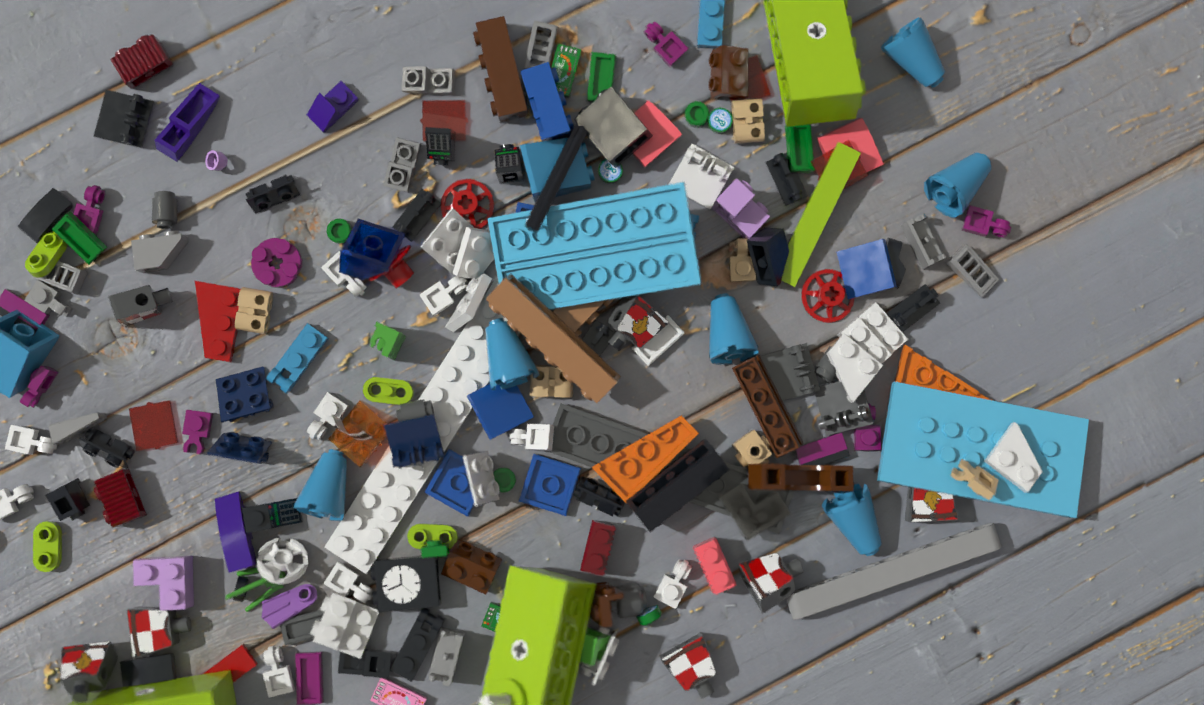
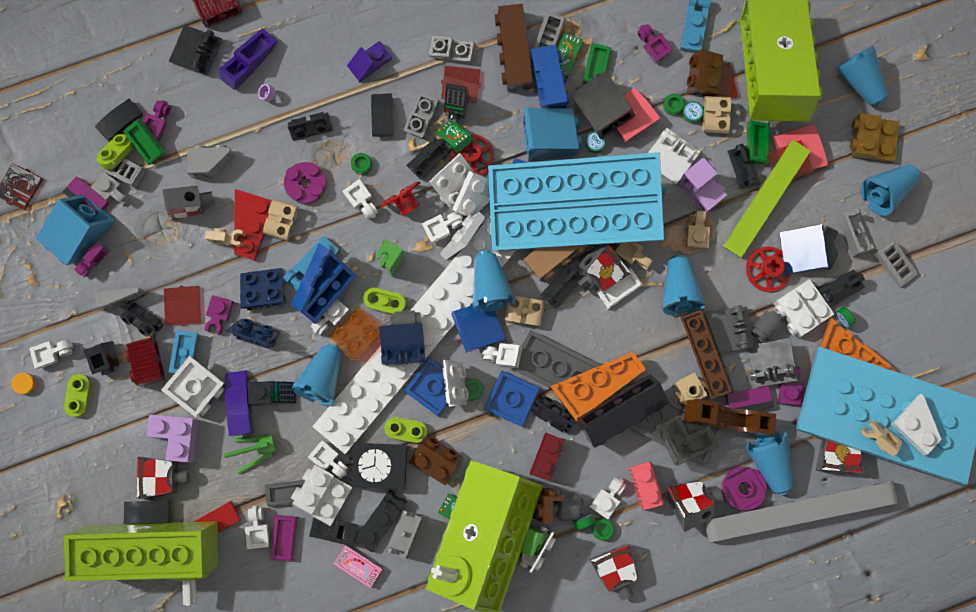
camera: 15 degrees right, 5 degrees down
white plate [5,425,57,455] -> none
torso [60,641,118,703] -> none
dark grey brick [152,191,178,229] -> none
black tile [233,576,249,602] -> none
white piece [257,538,308,584] -> none
medium lavender piece [261,584,317,629] -> none
white sticker [331,414,373,440] -> none
clear blue slope [339,219,405,280] -> none
green plate [421,539,450,558] -> none
medium nougat brick [486,274,621,403] -> none
black slope [494,144,524,184] -> none
black axle [525,125,587,232] -> none
black slope [746,227,789,286] -> none
white wing [827,333,883,403] -> none
magenta plate [962,205,1012,238] -> none
none -> white plate [162,356,225,417]
none -> dark azure plate [169,330,199,374]
none -> tan plate [204,228,246,247]
none -> blue wedge [291,243,357,324]
none -> black slope [371,93,393,137]
none -> green tile [436,119,474,153]
none -> green tile [592,518,614,541]
none -> tan plate [615,242,652,271]
none -> magenta plate [721,466,767,510]
none -> green tile [836,307,856,329]
none -> pearl gold plate [849,113,899,163]

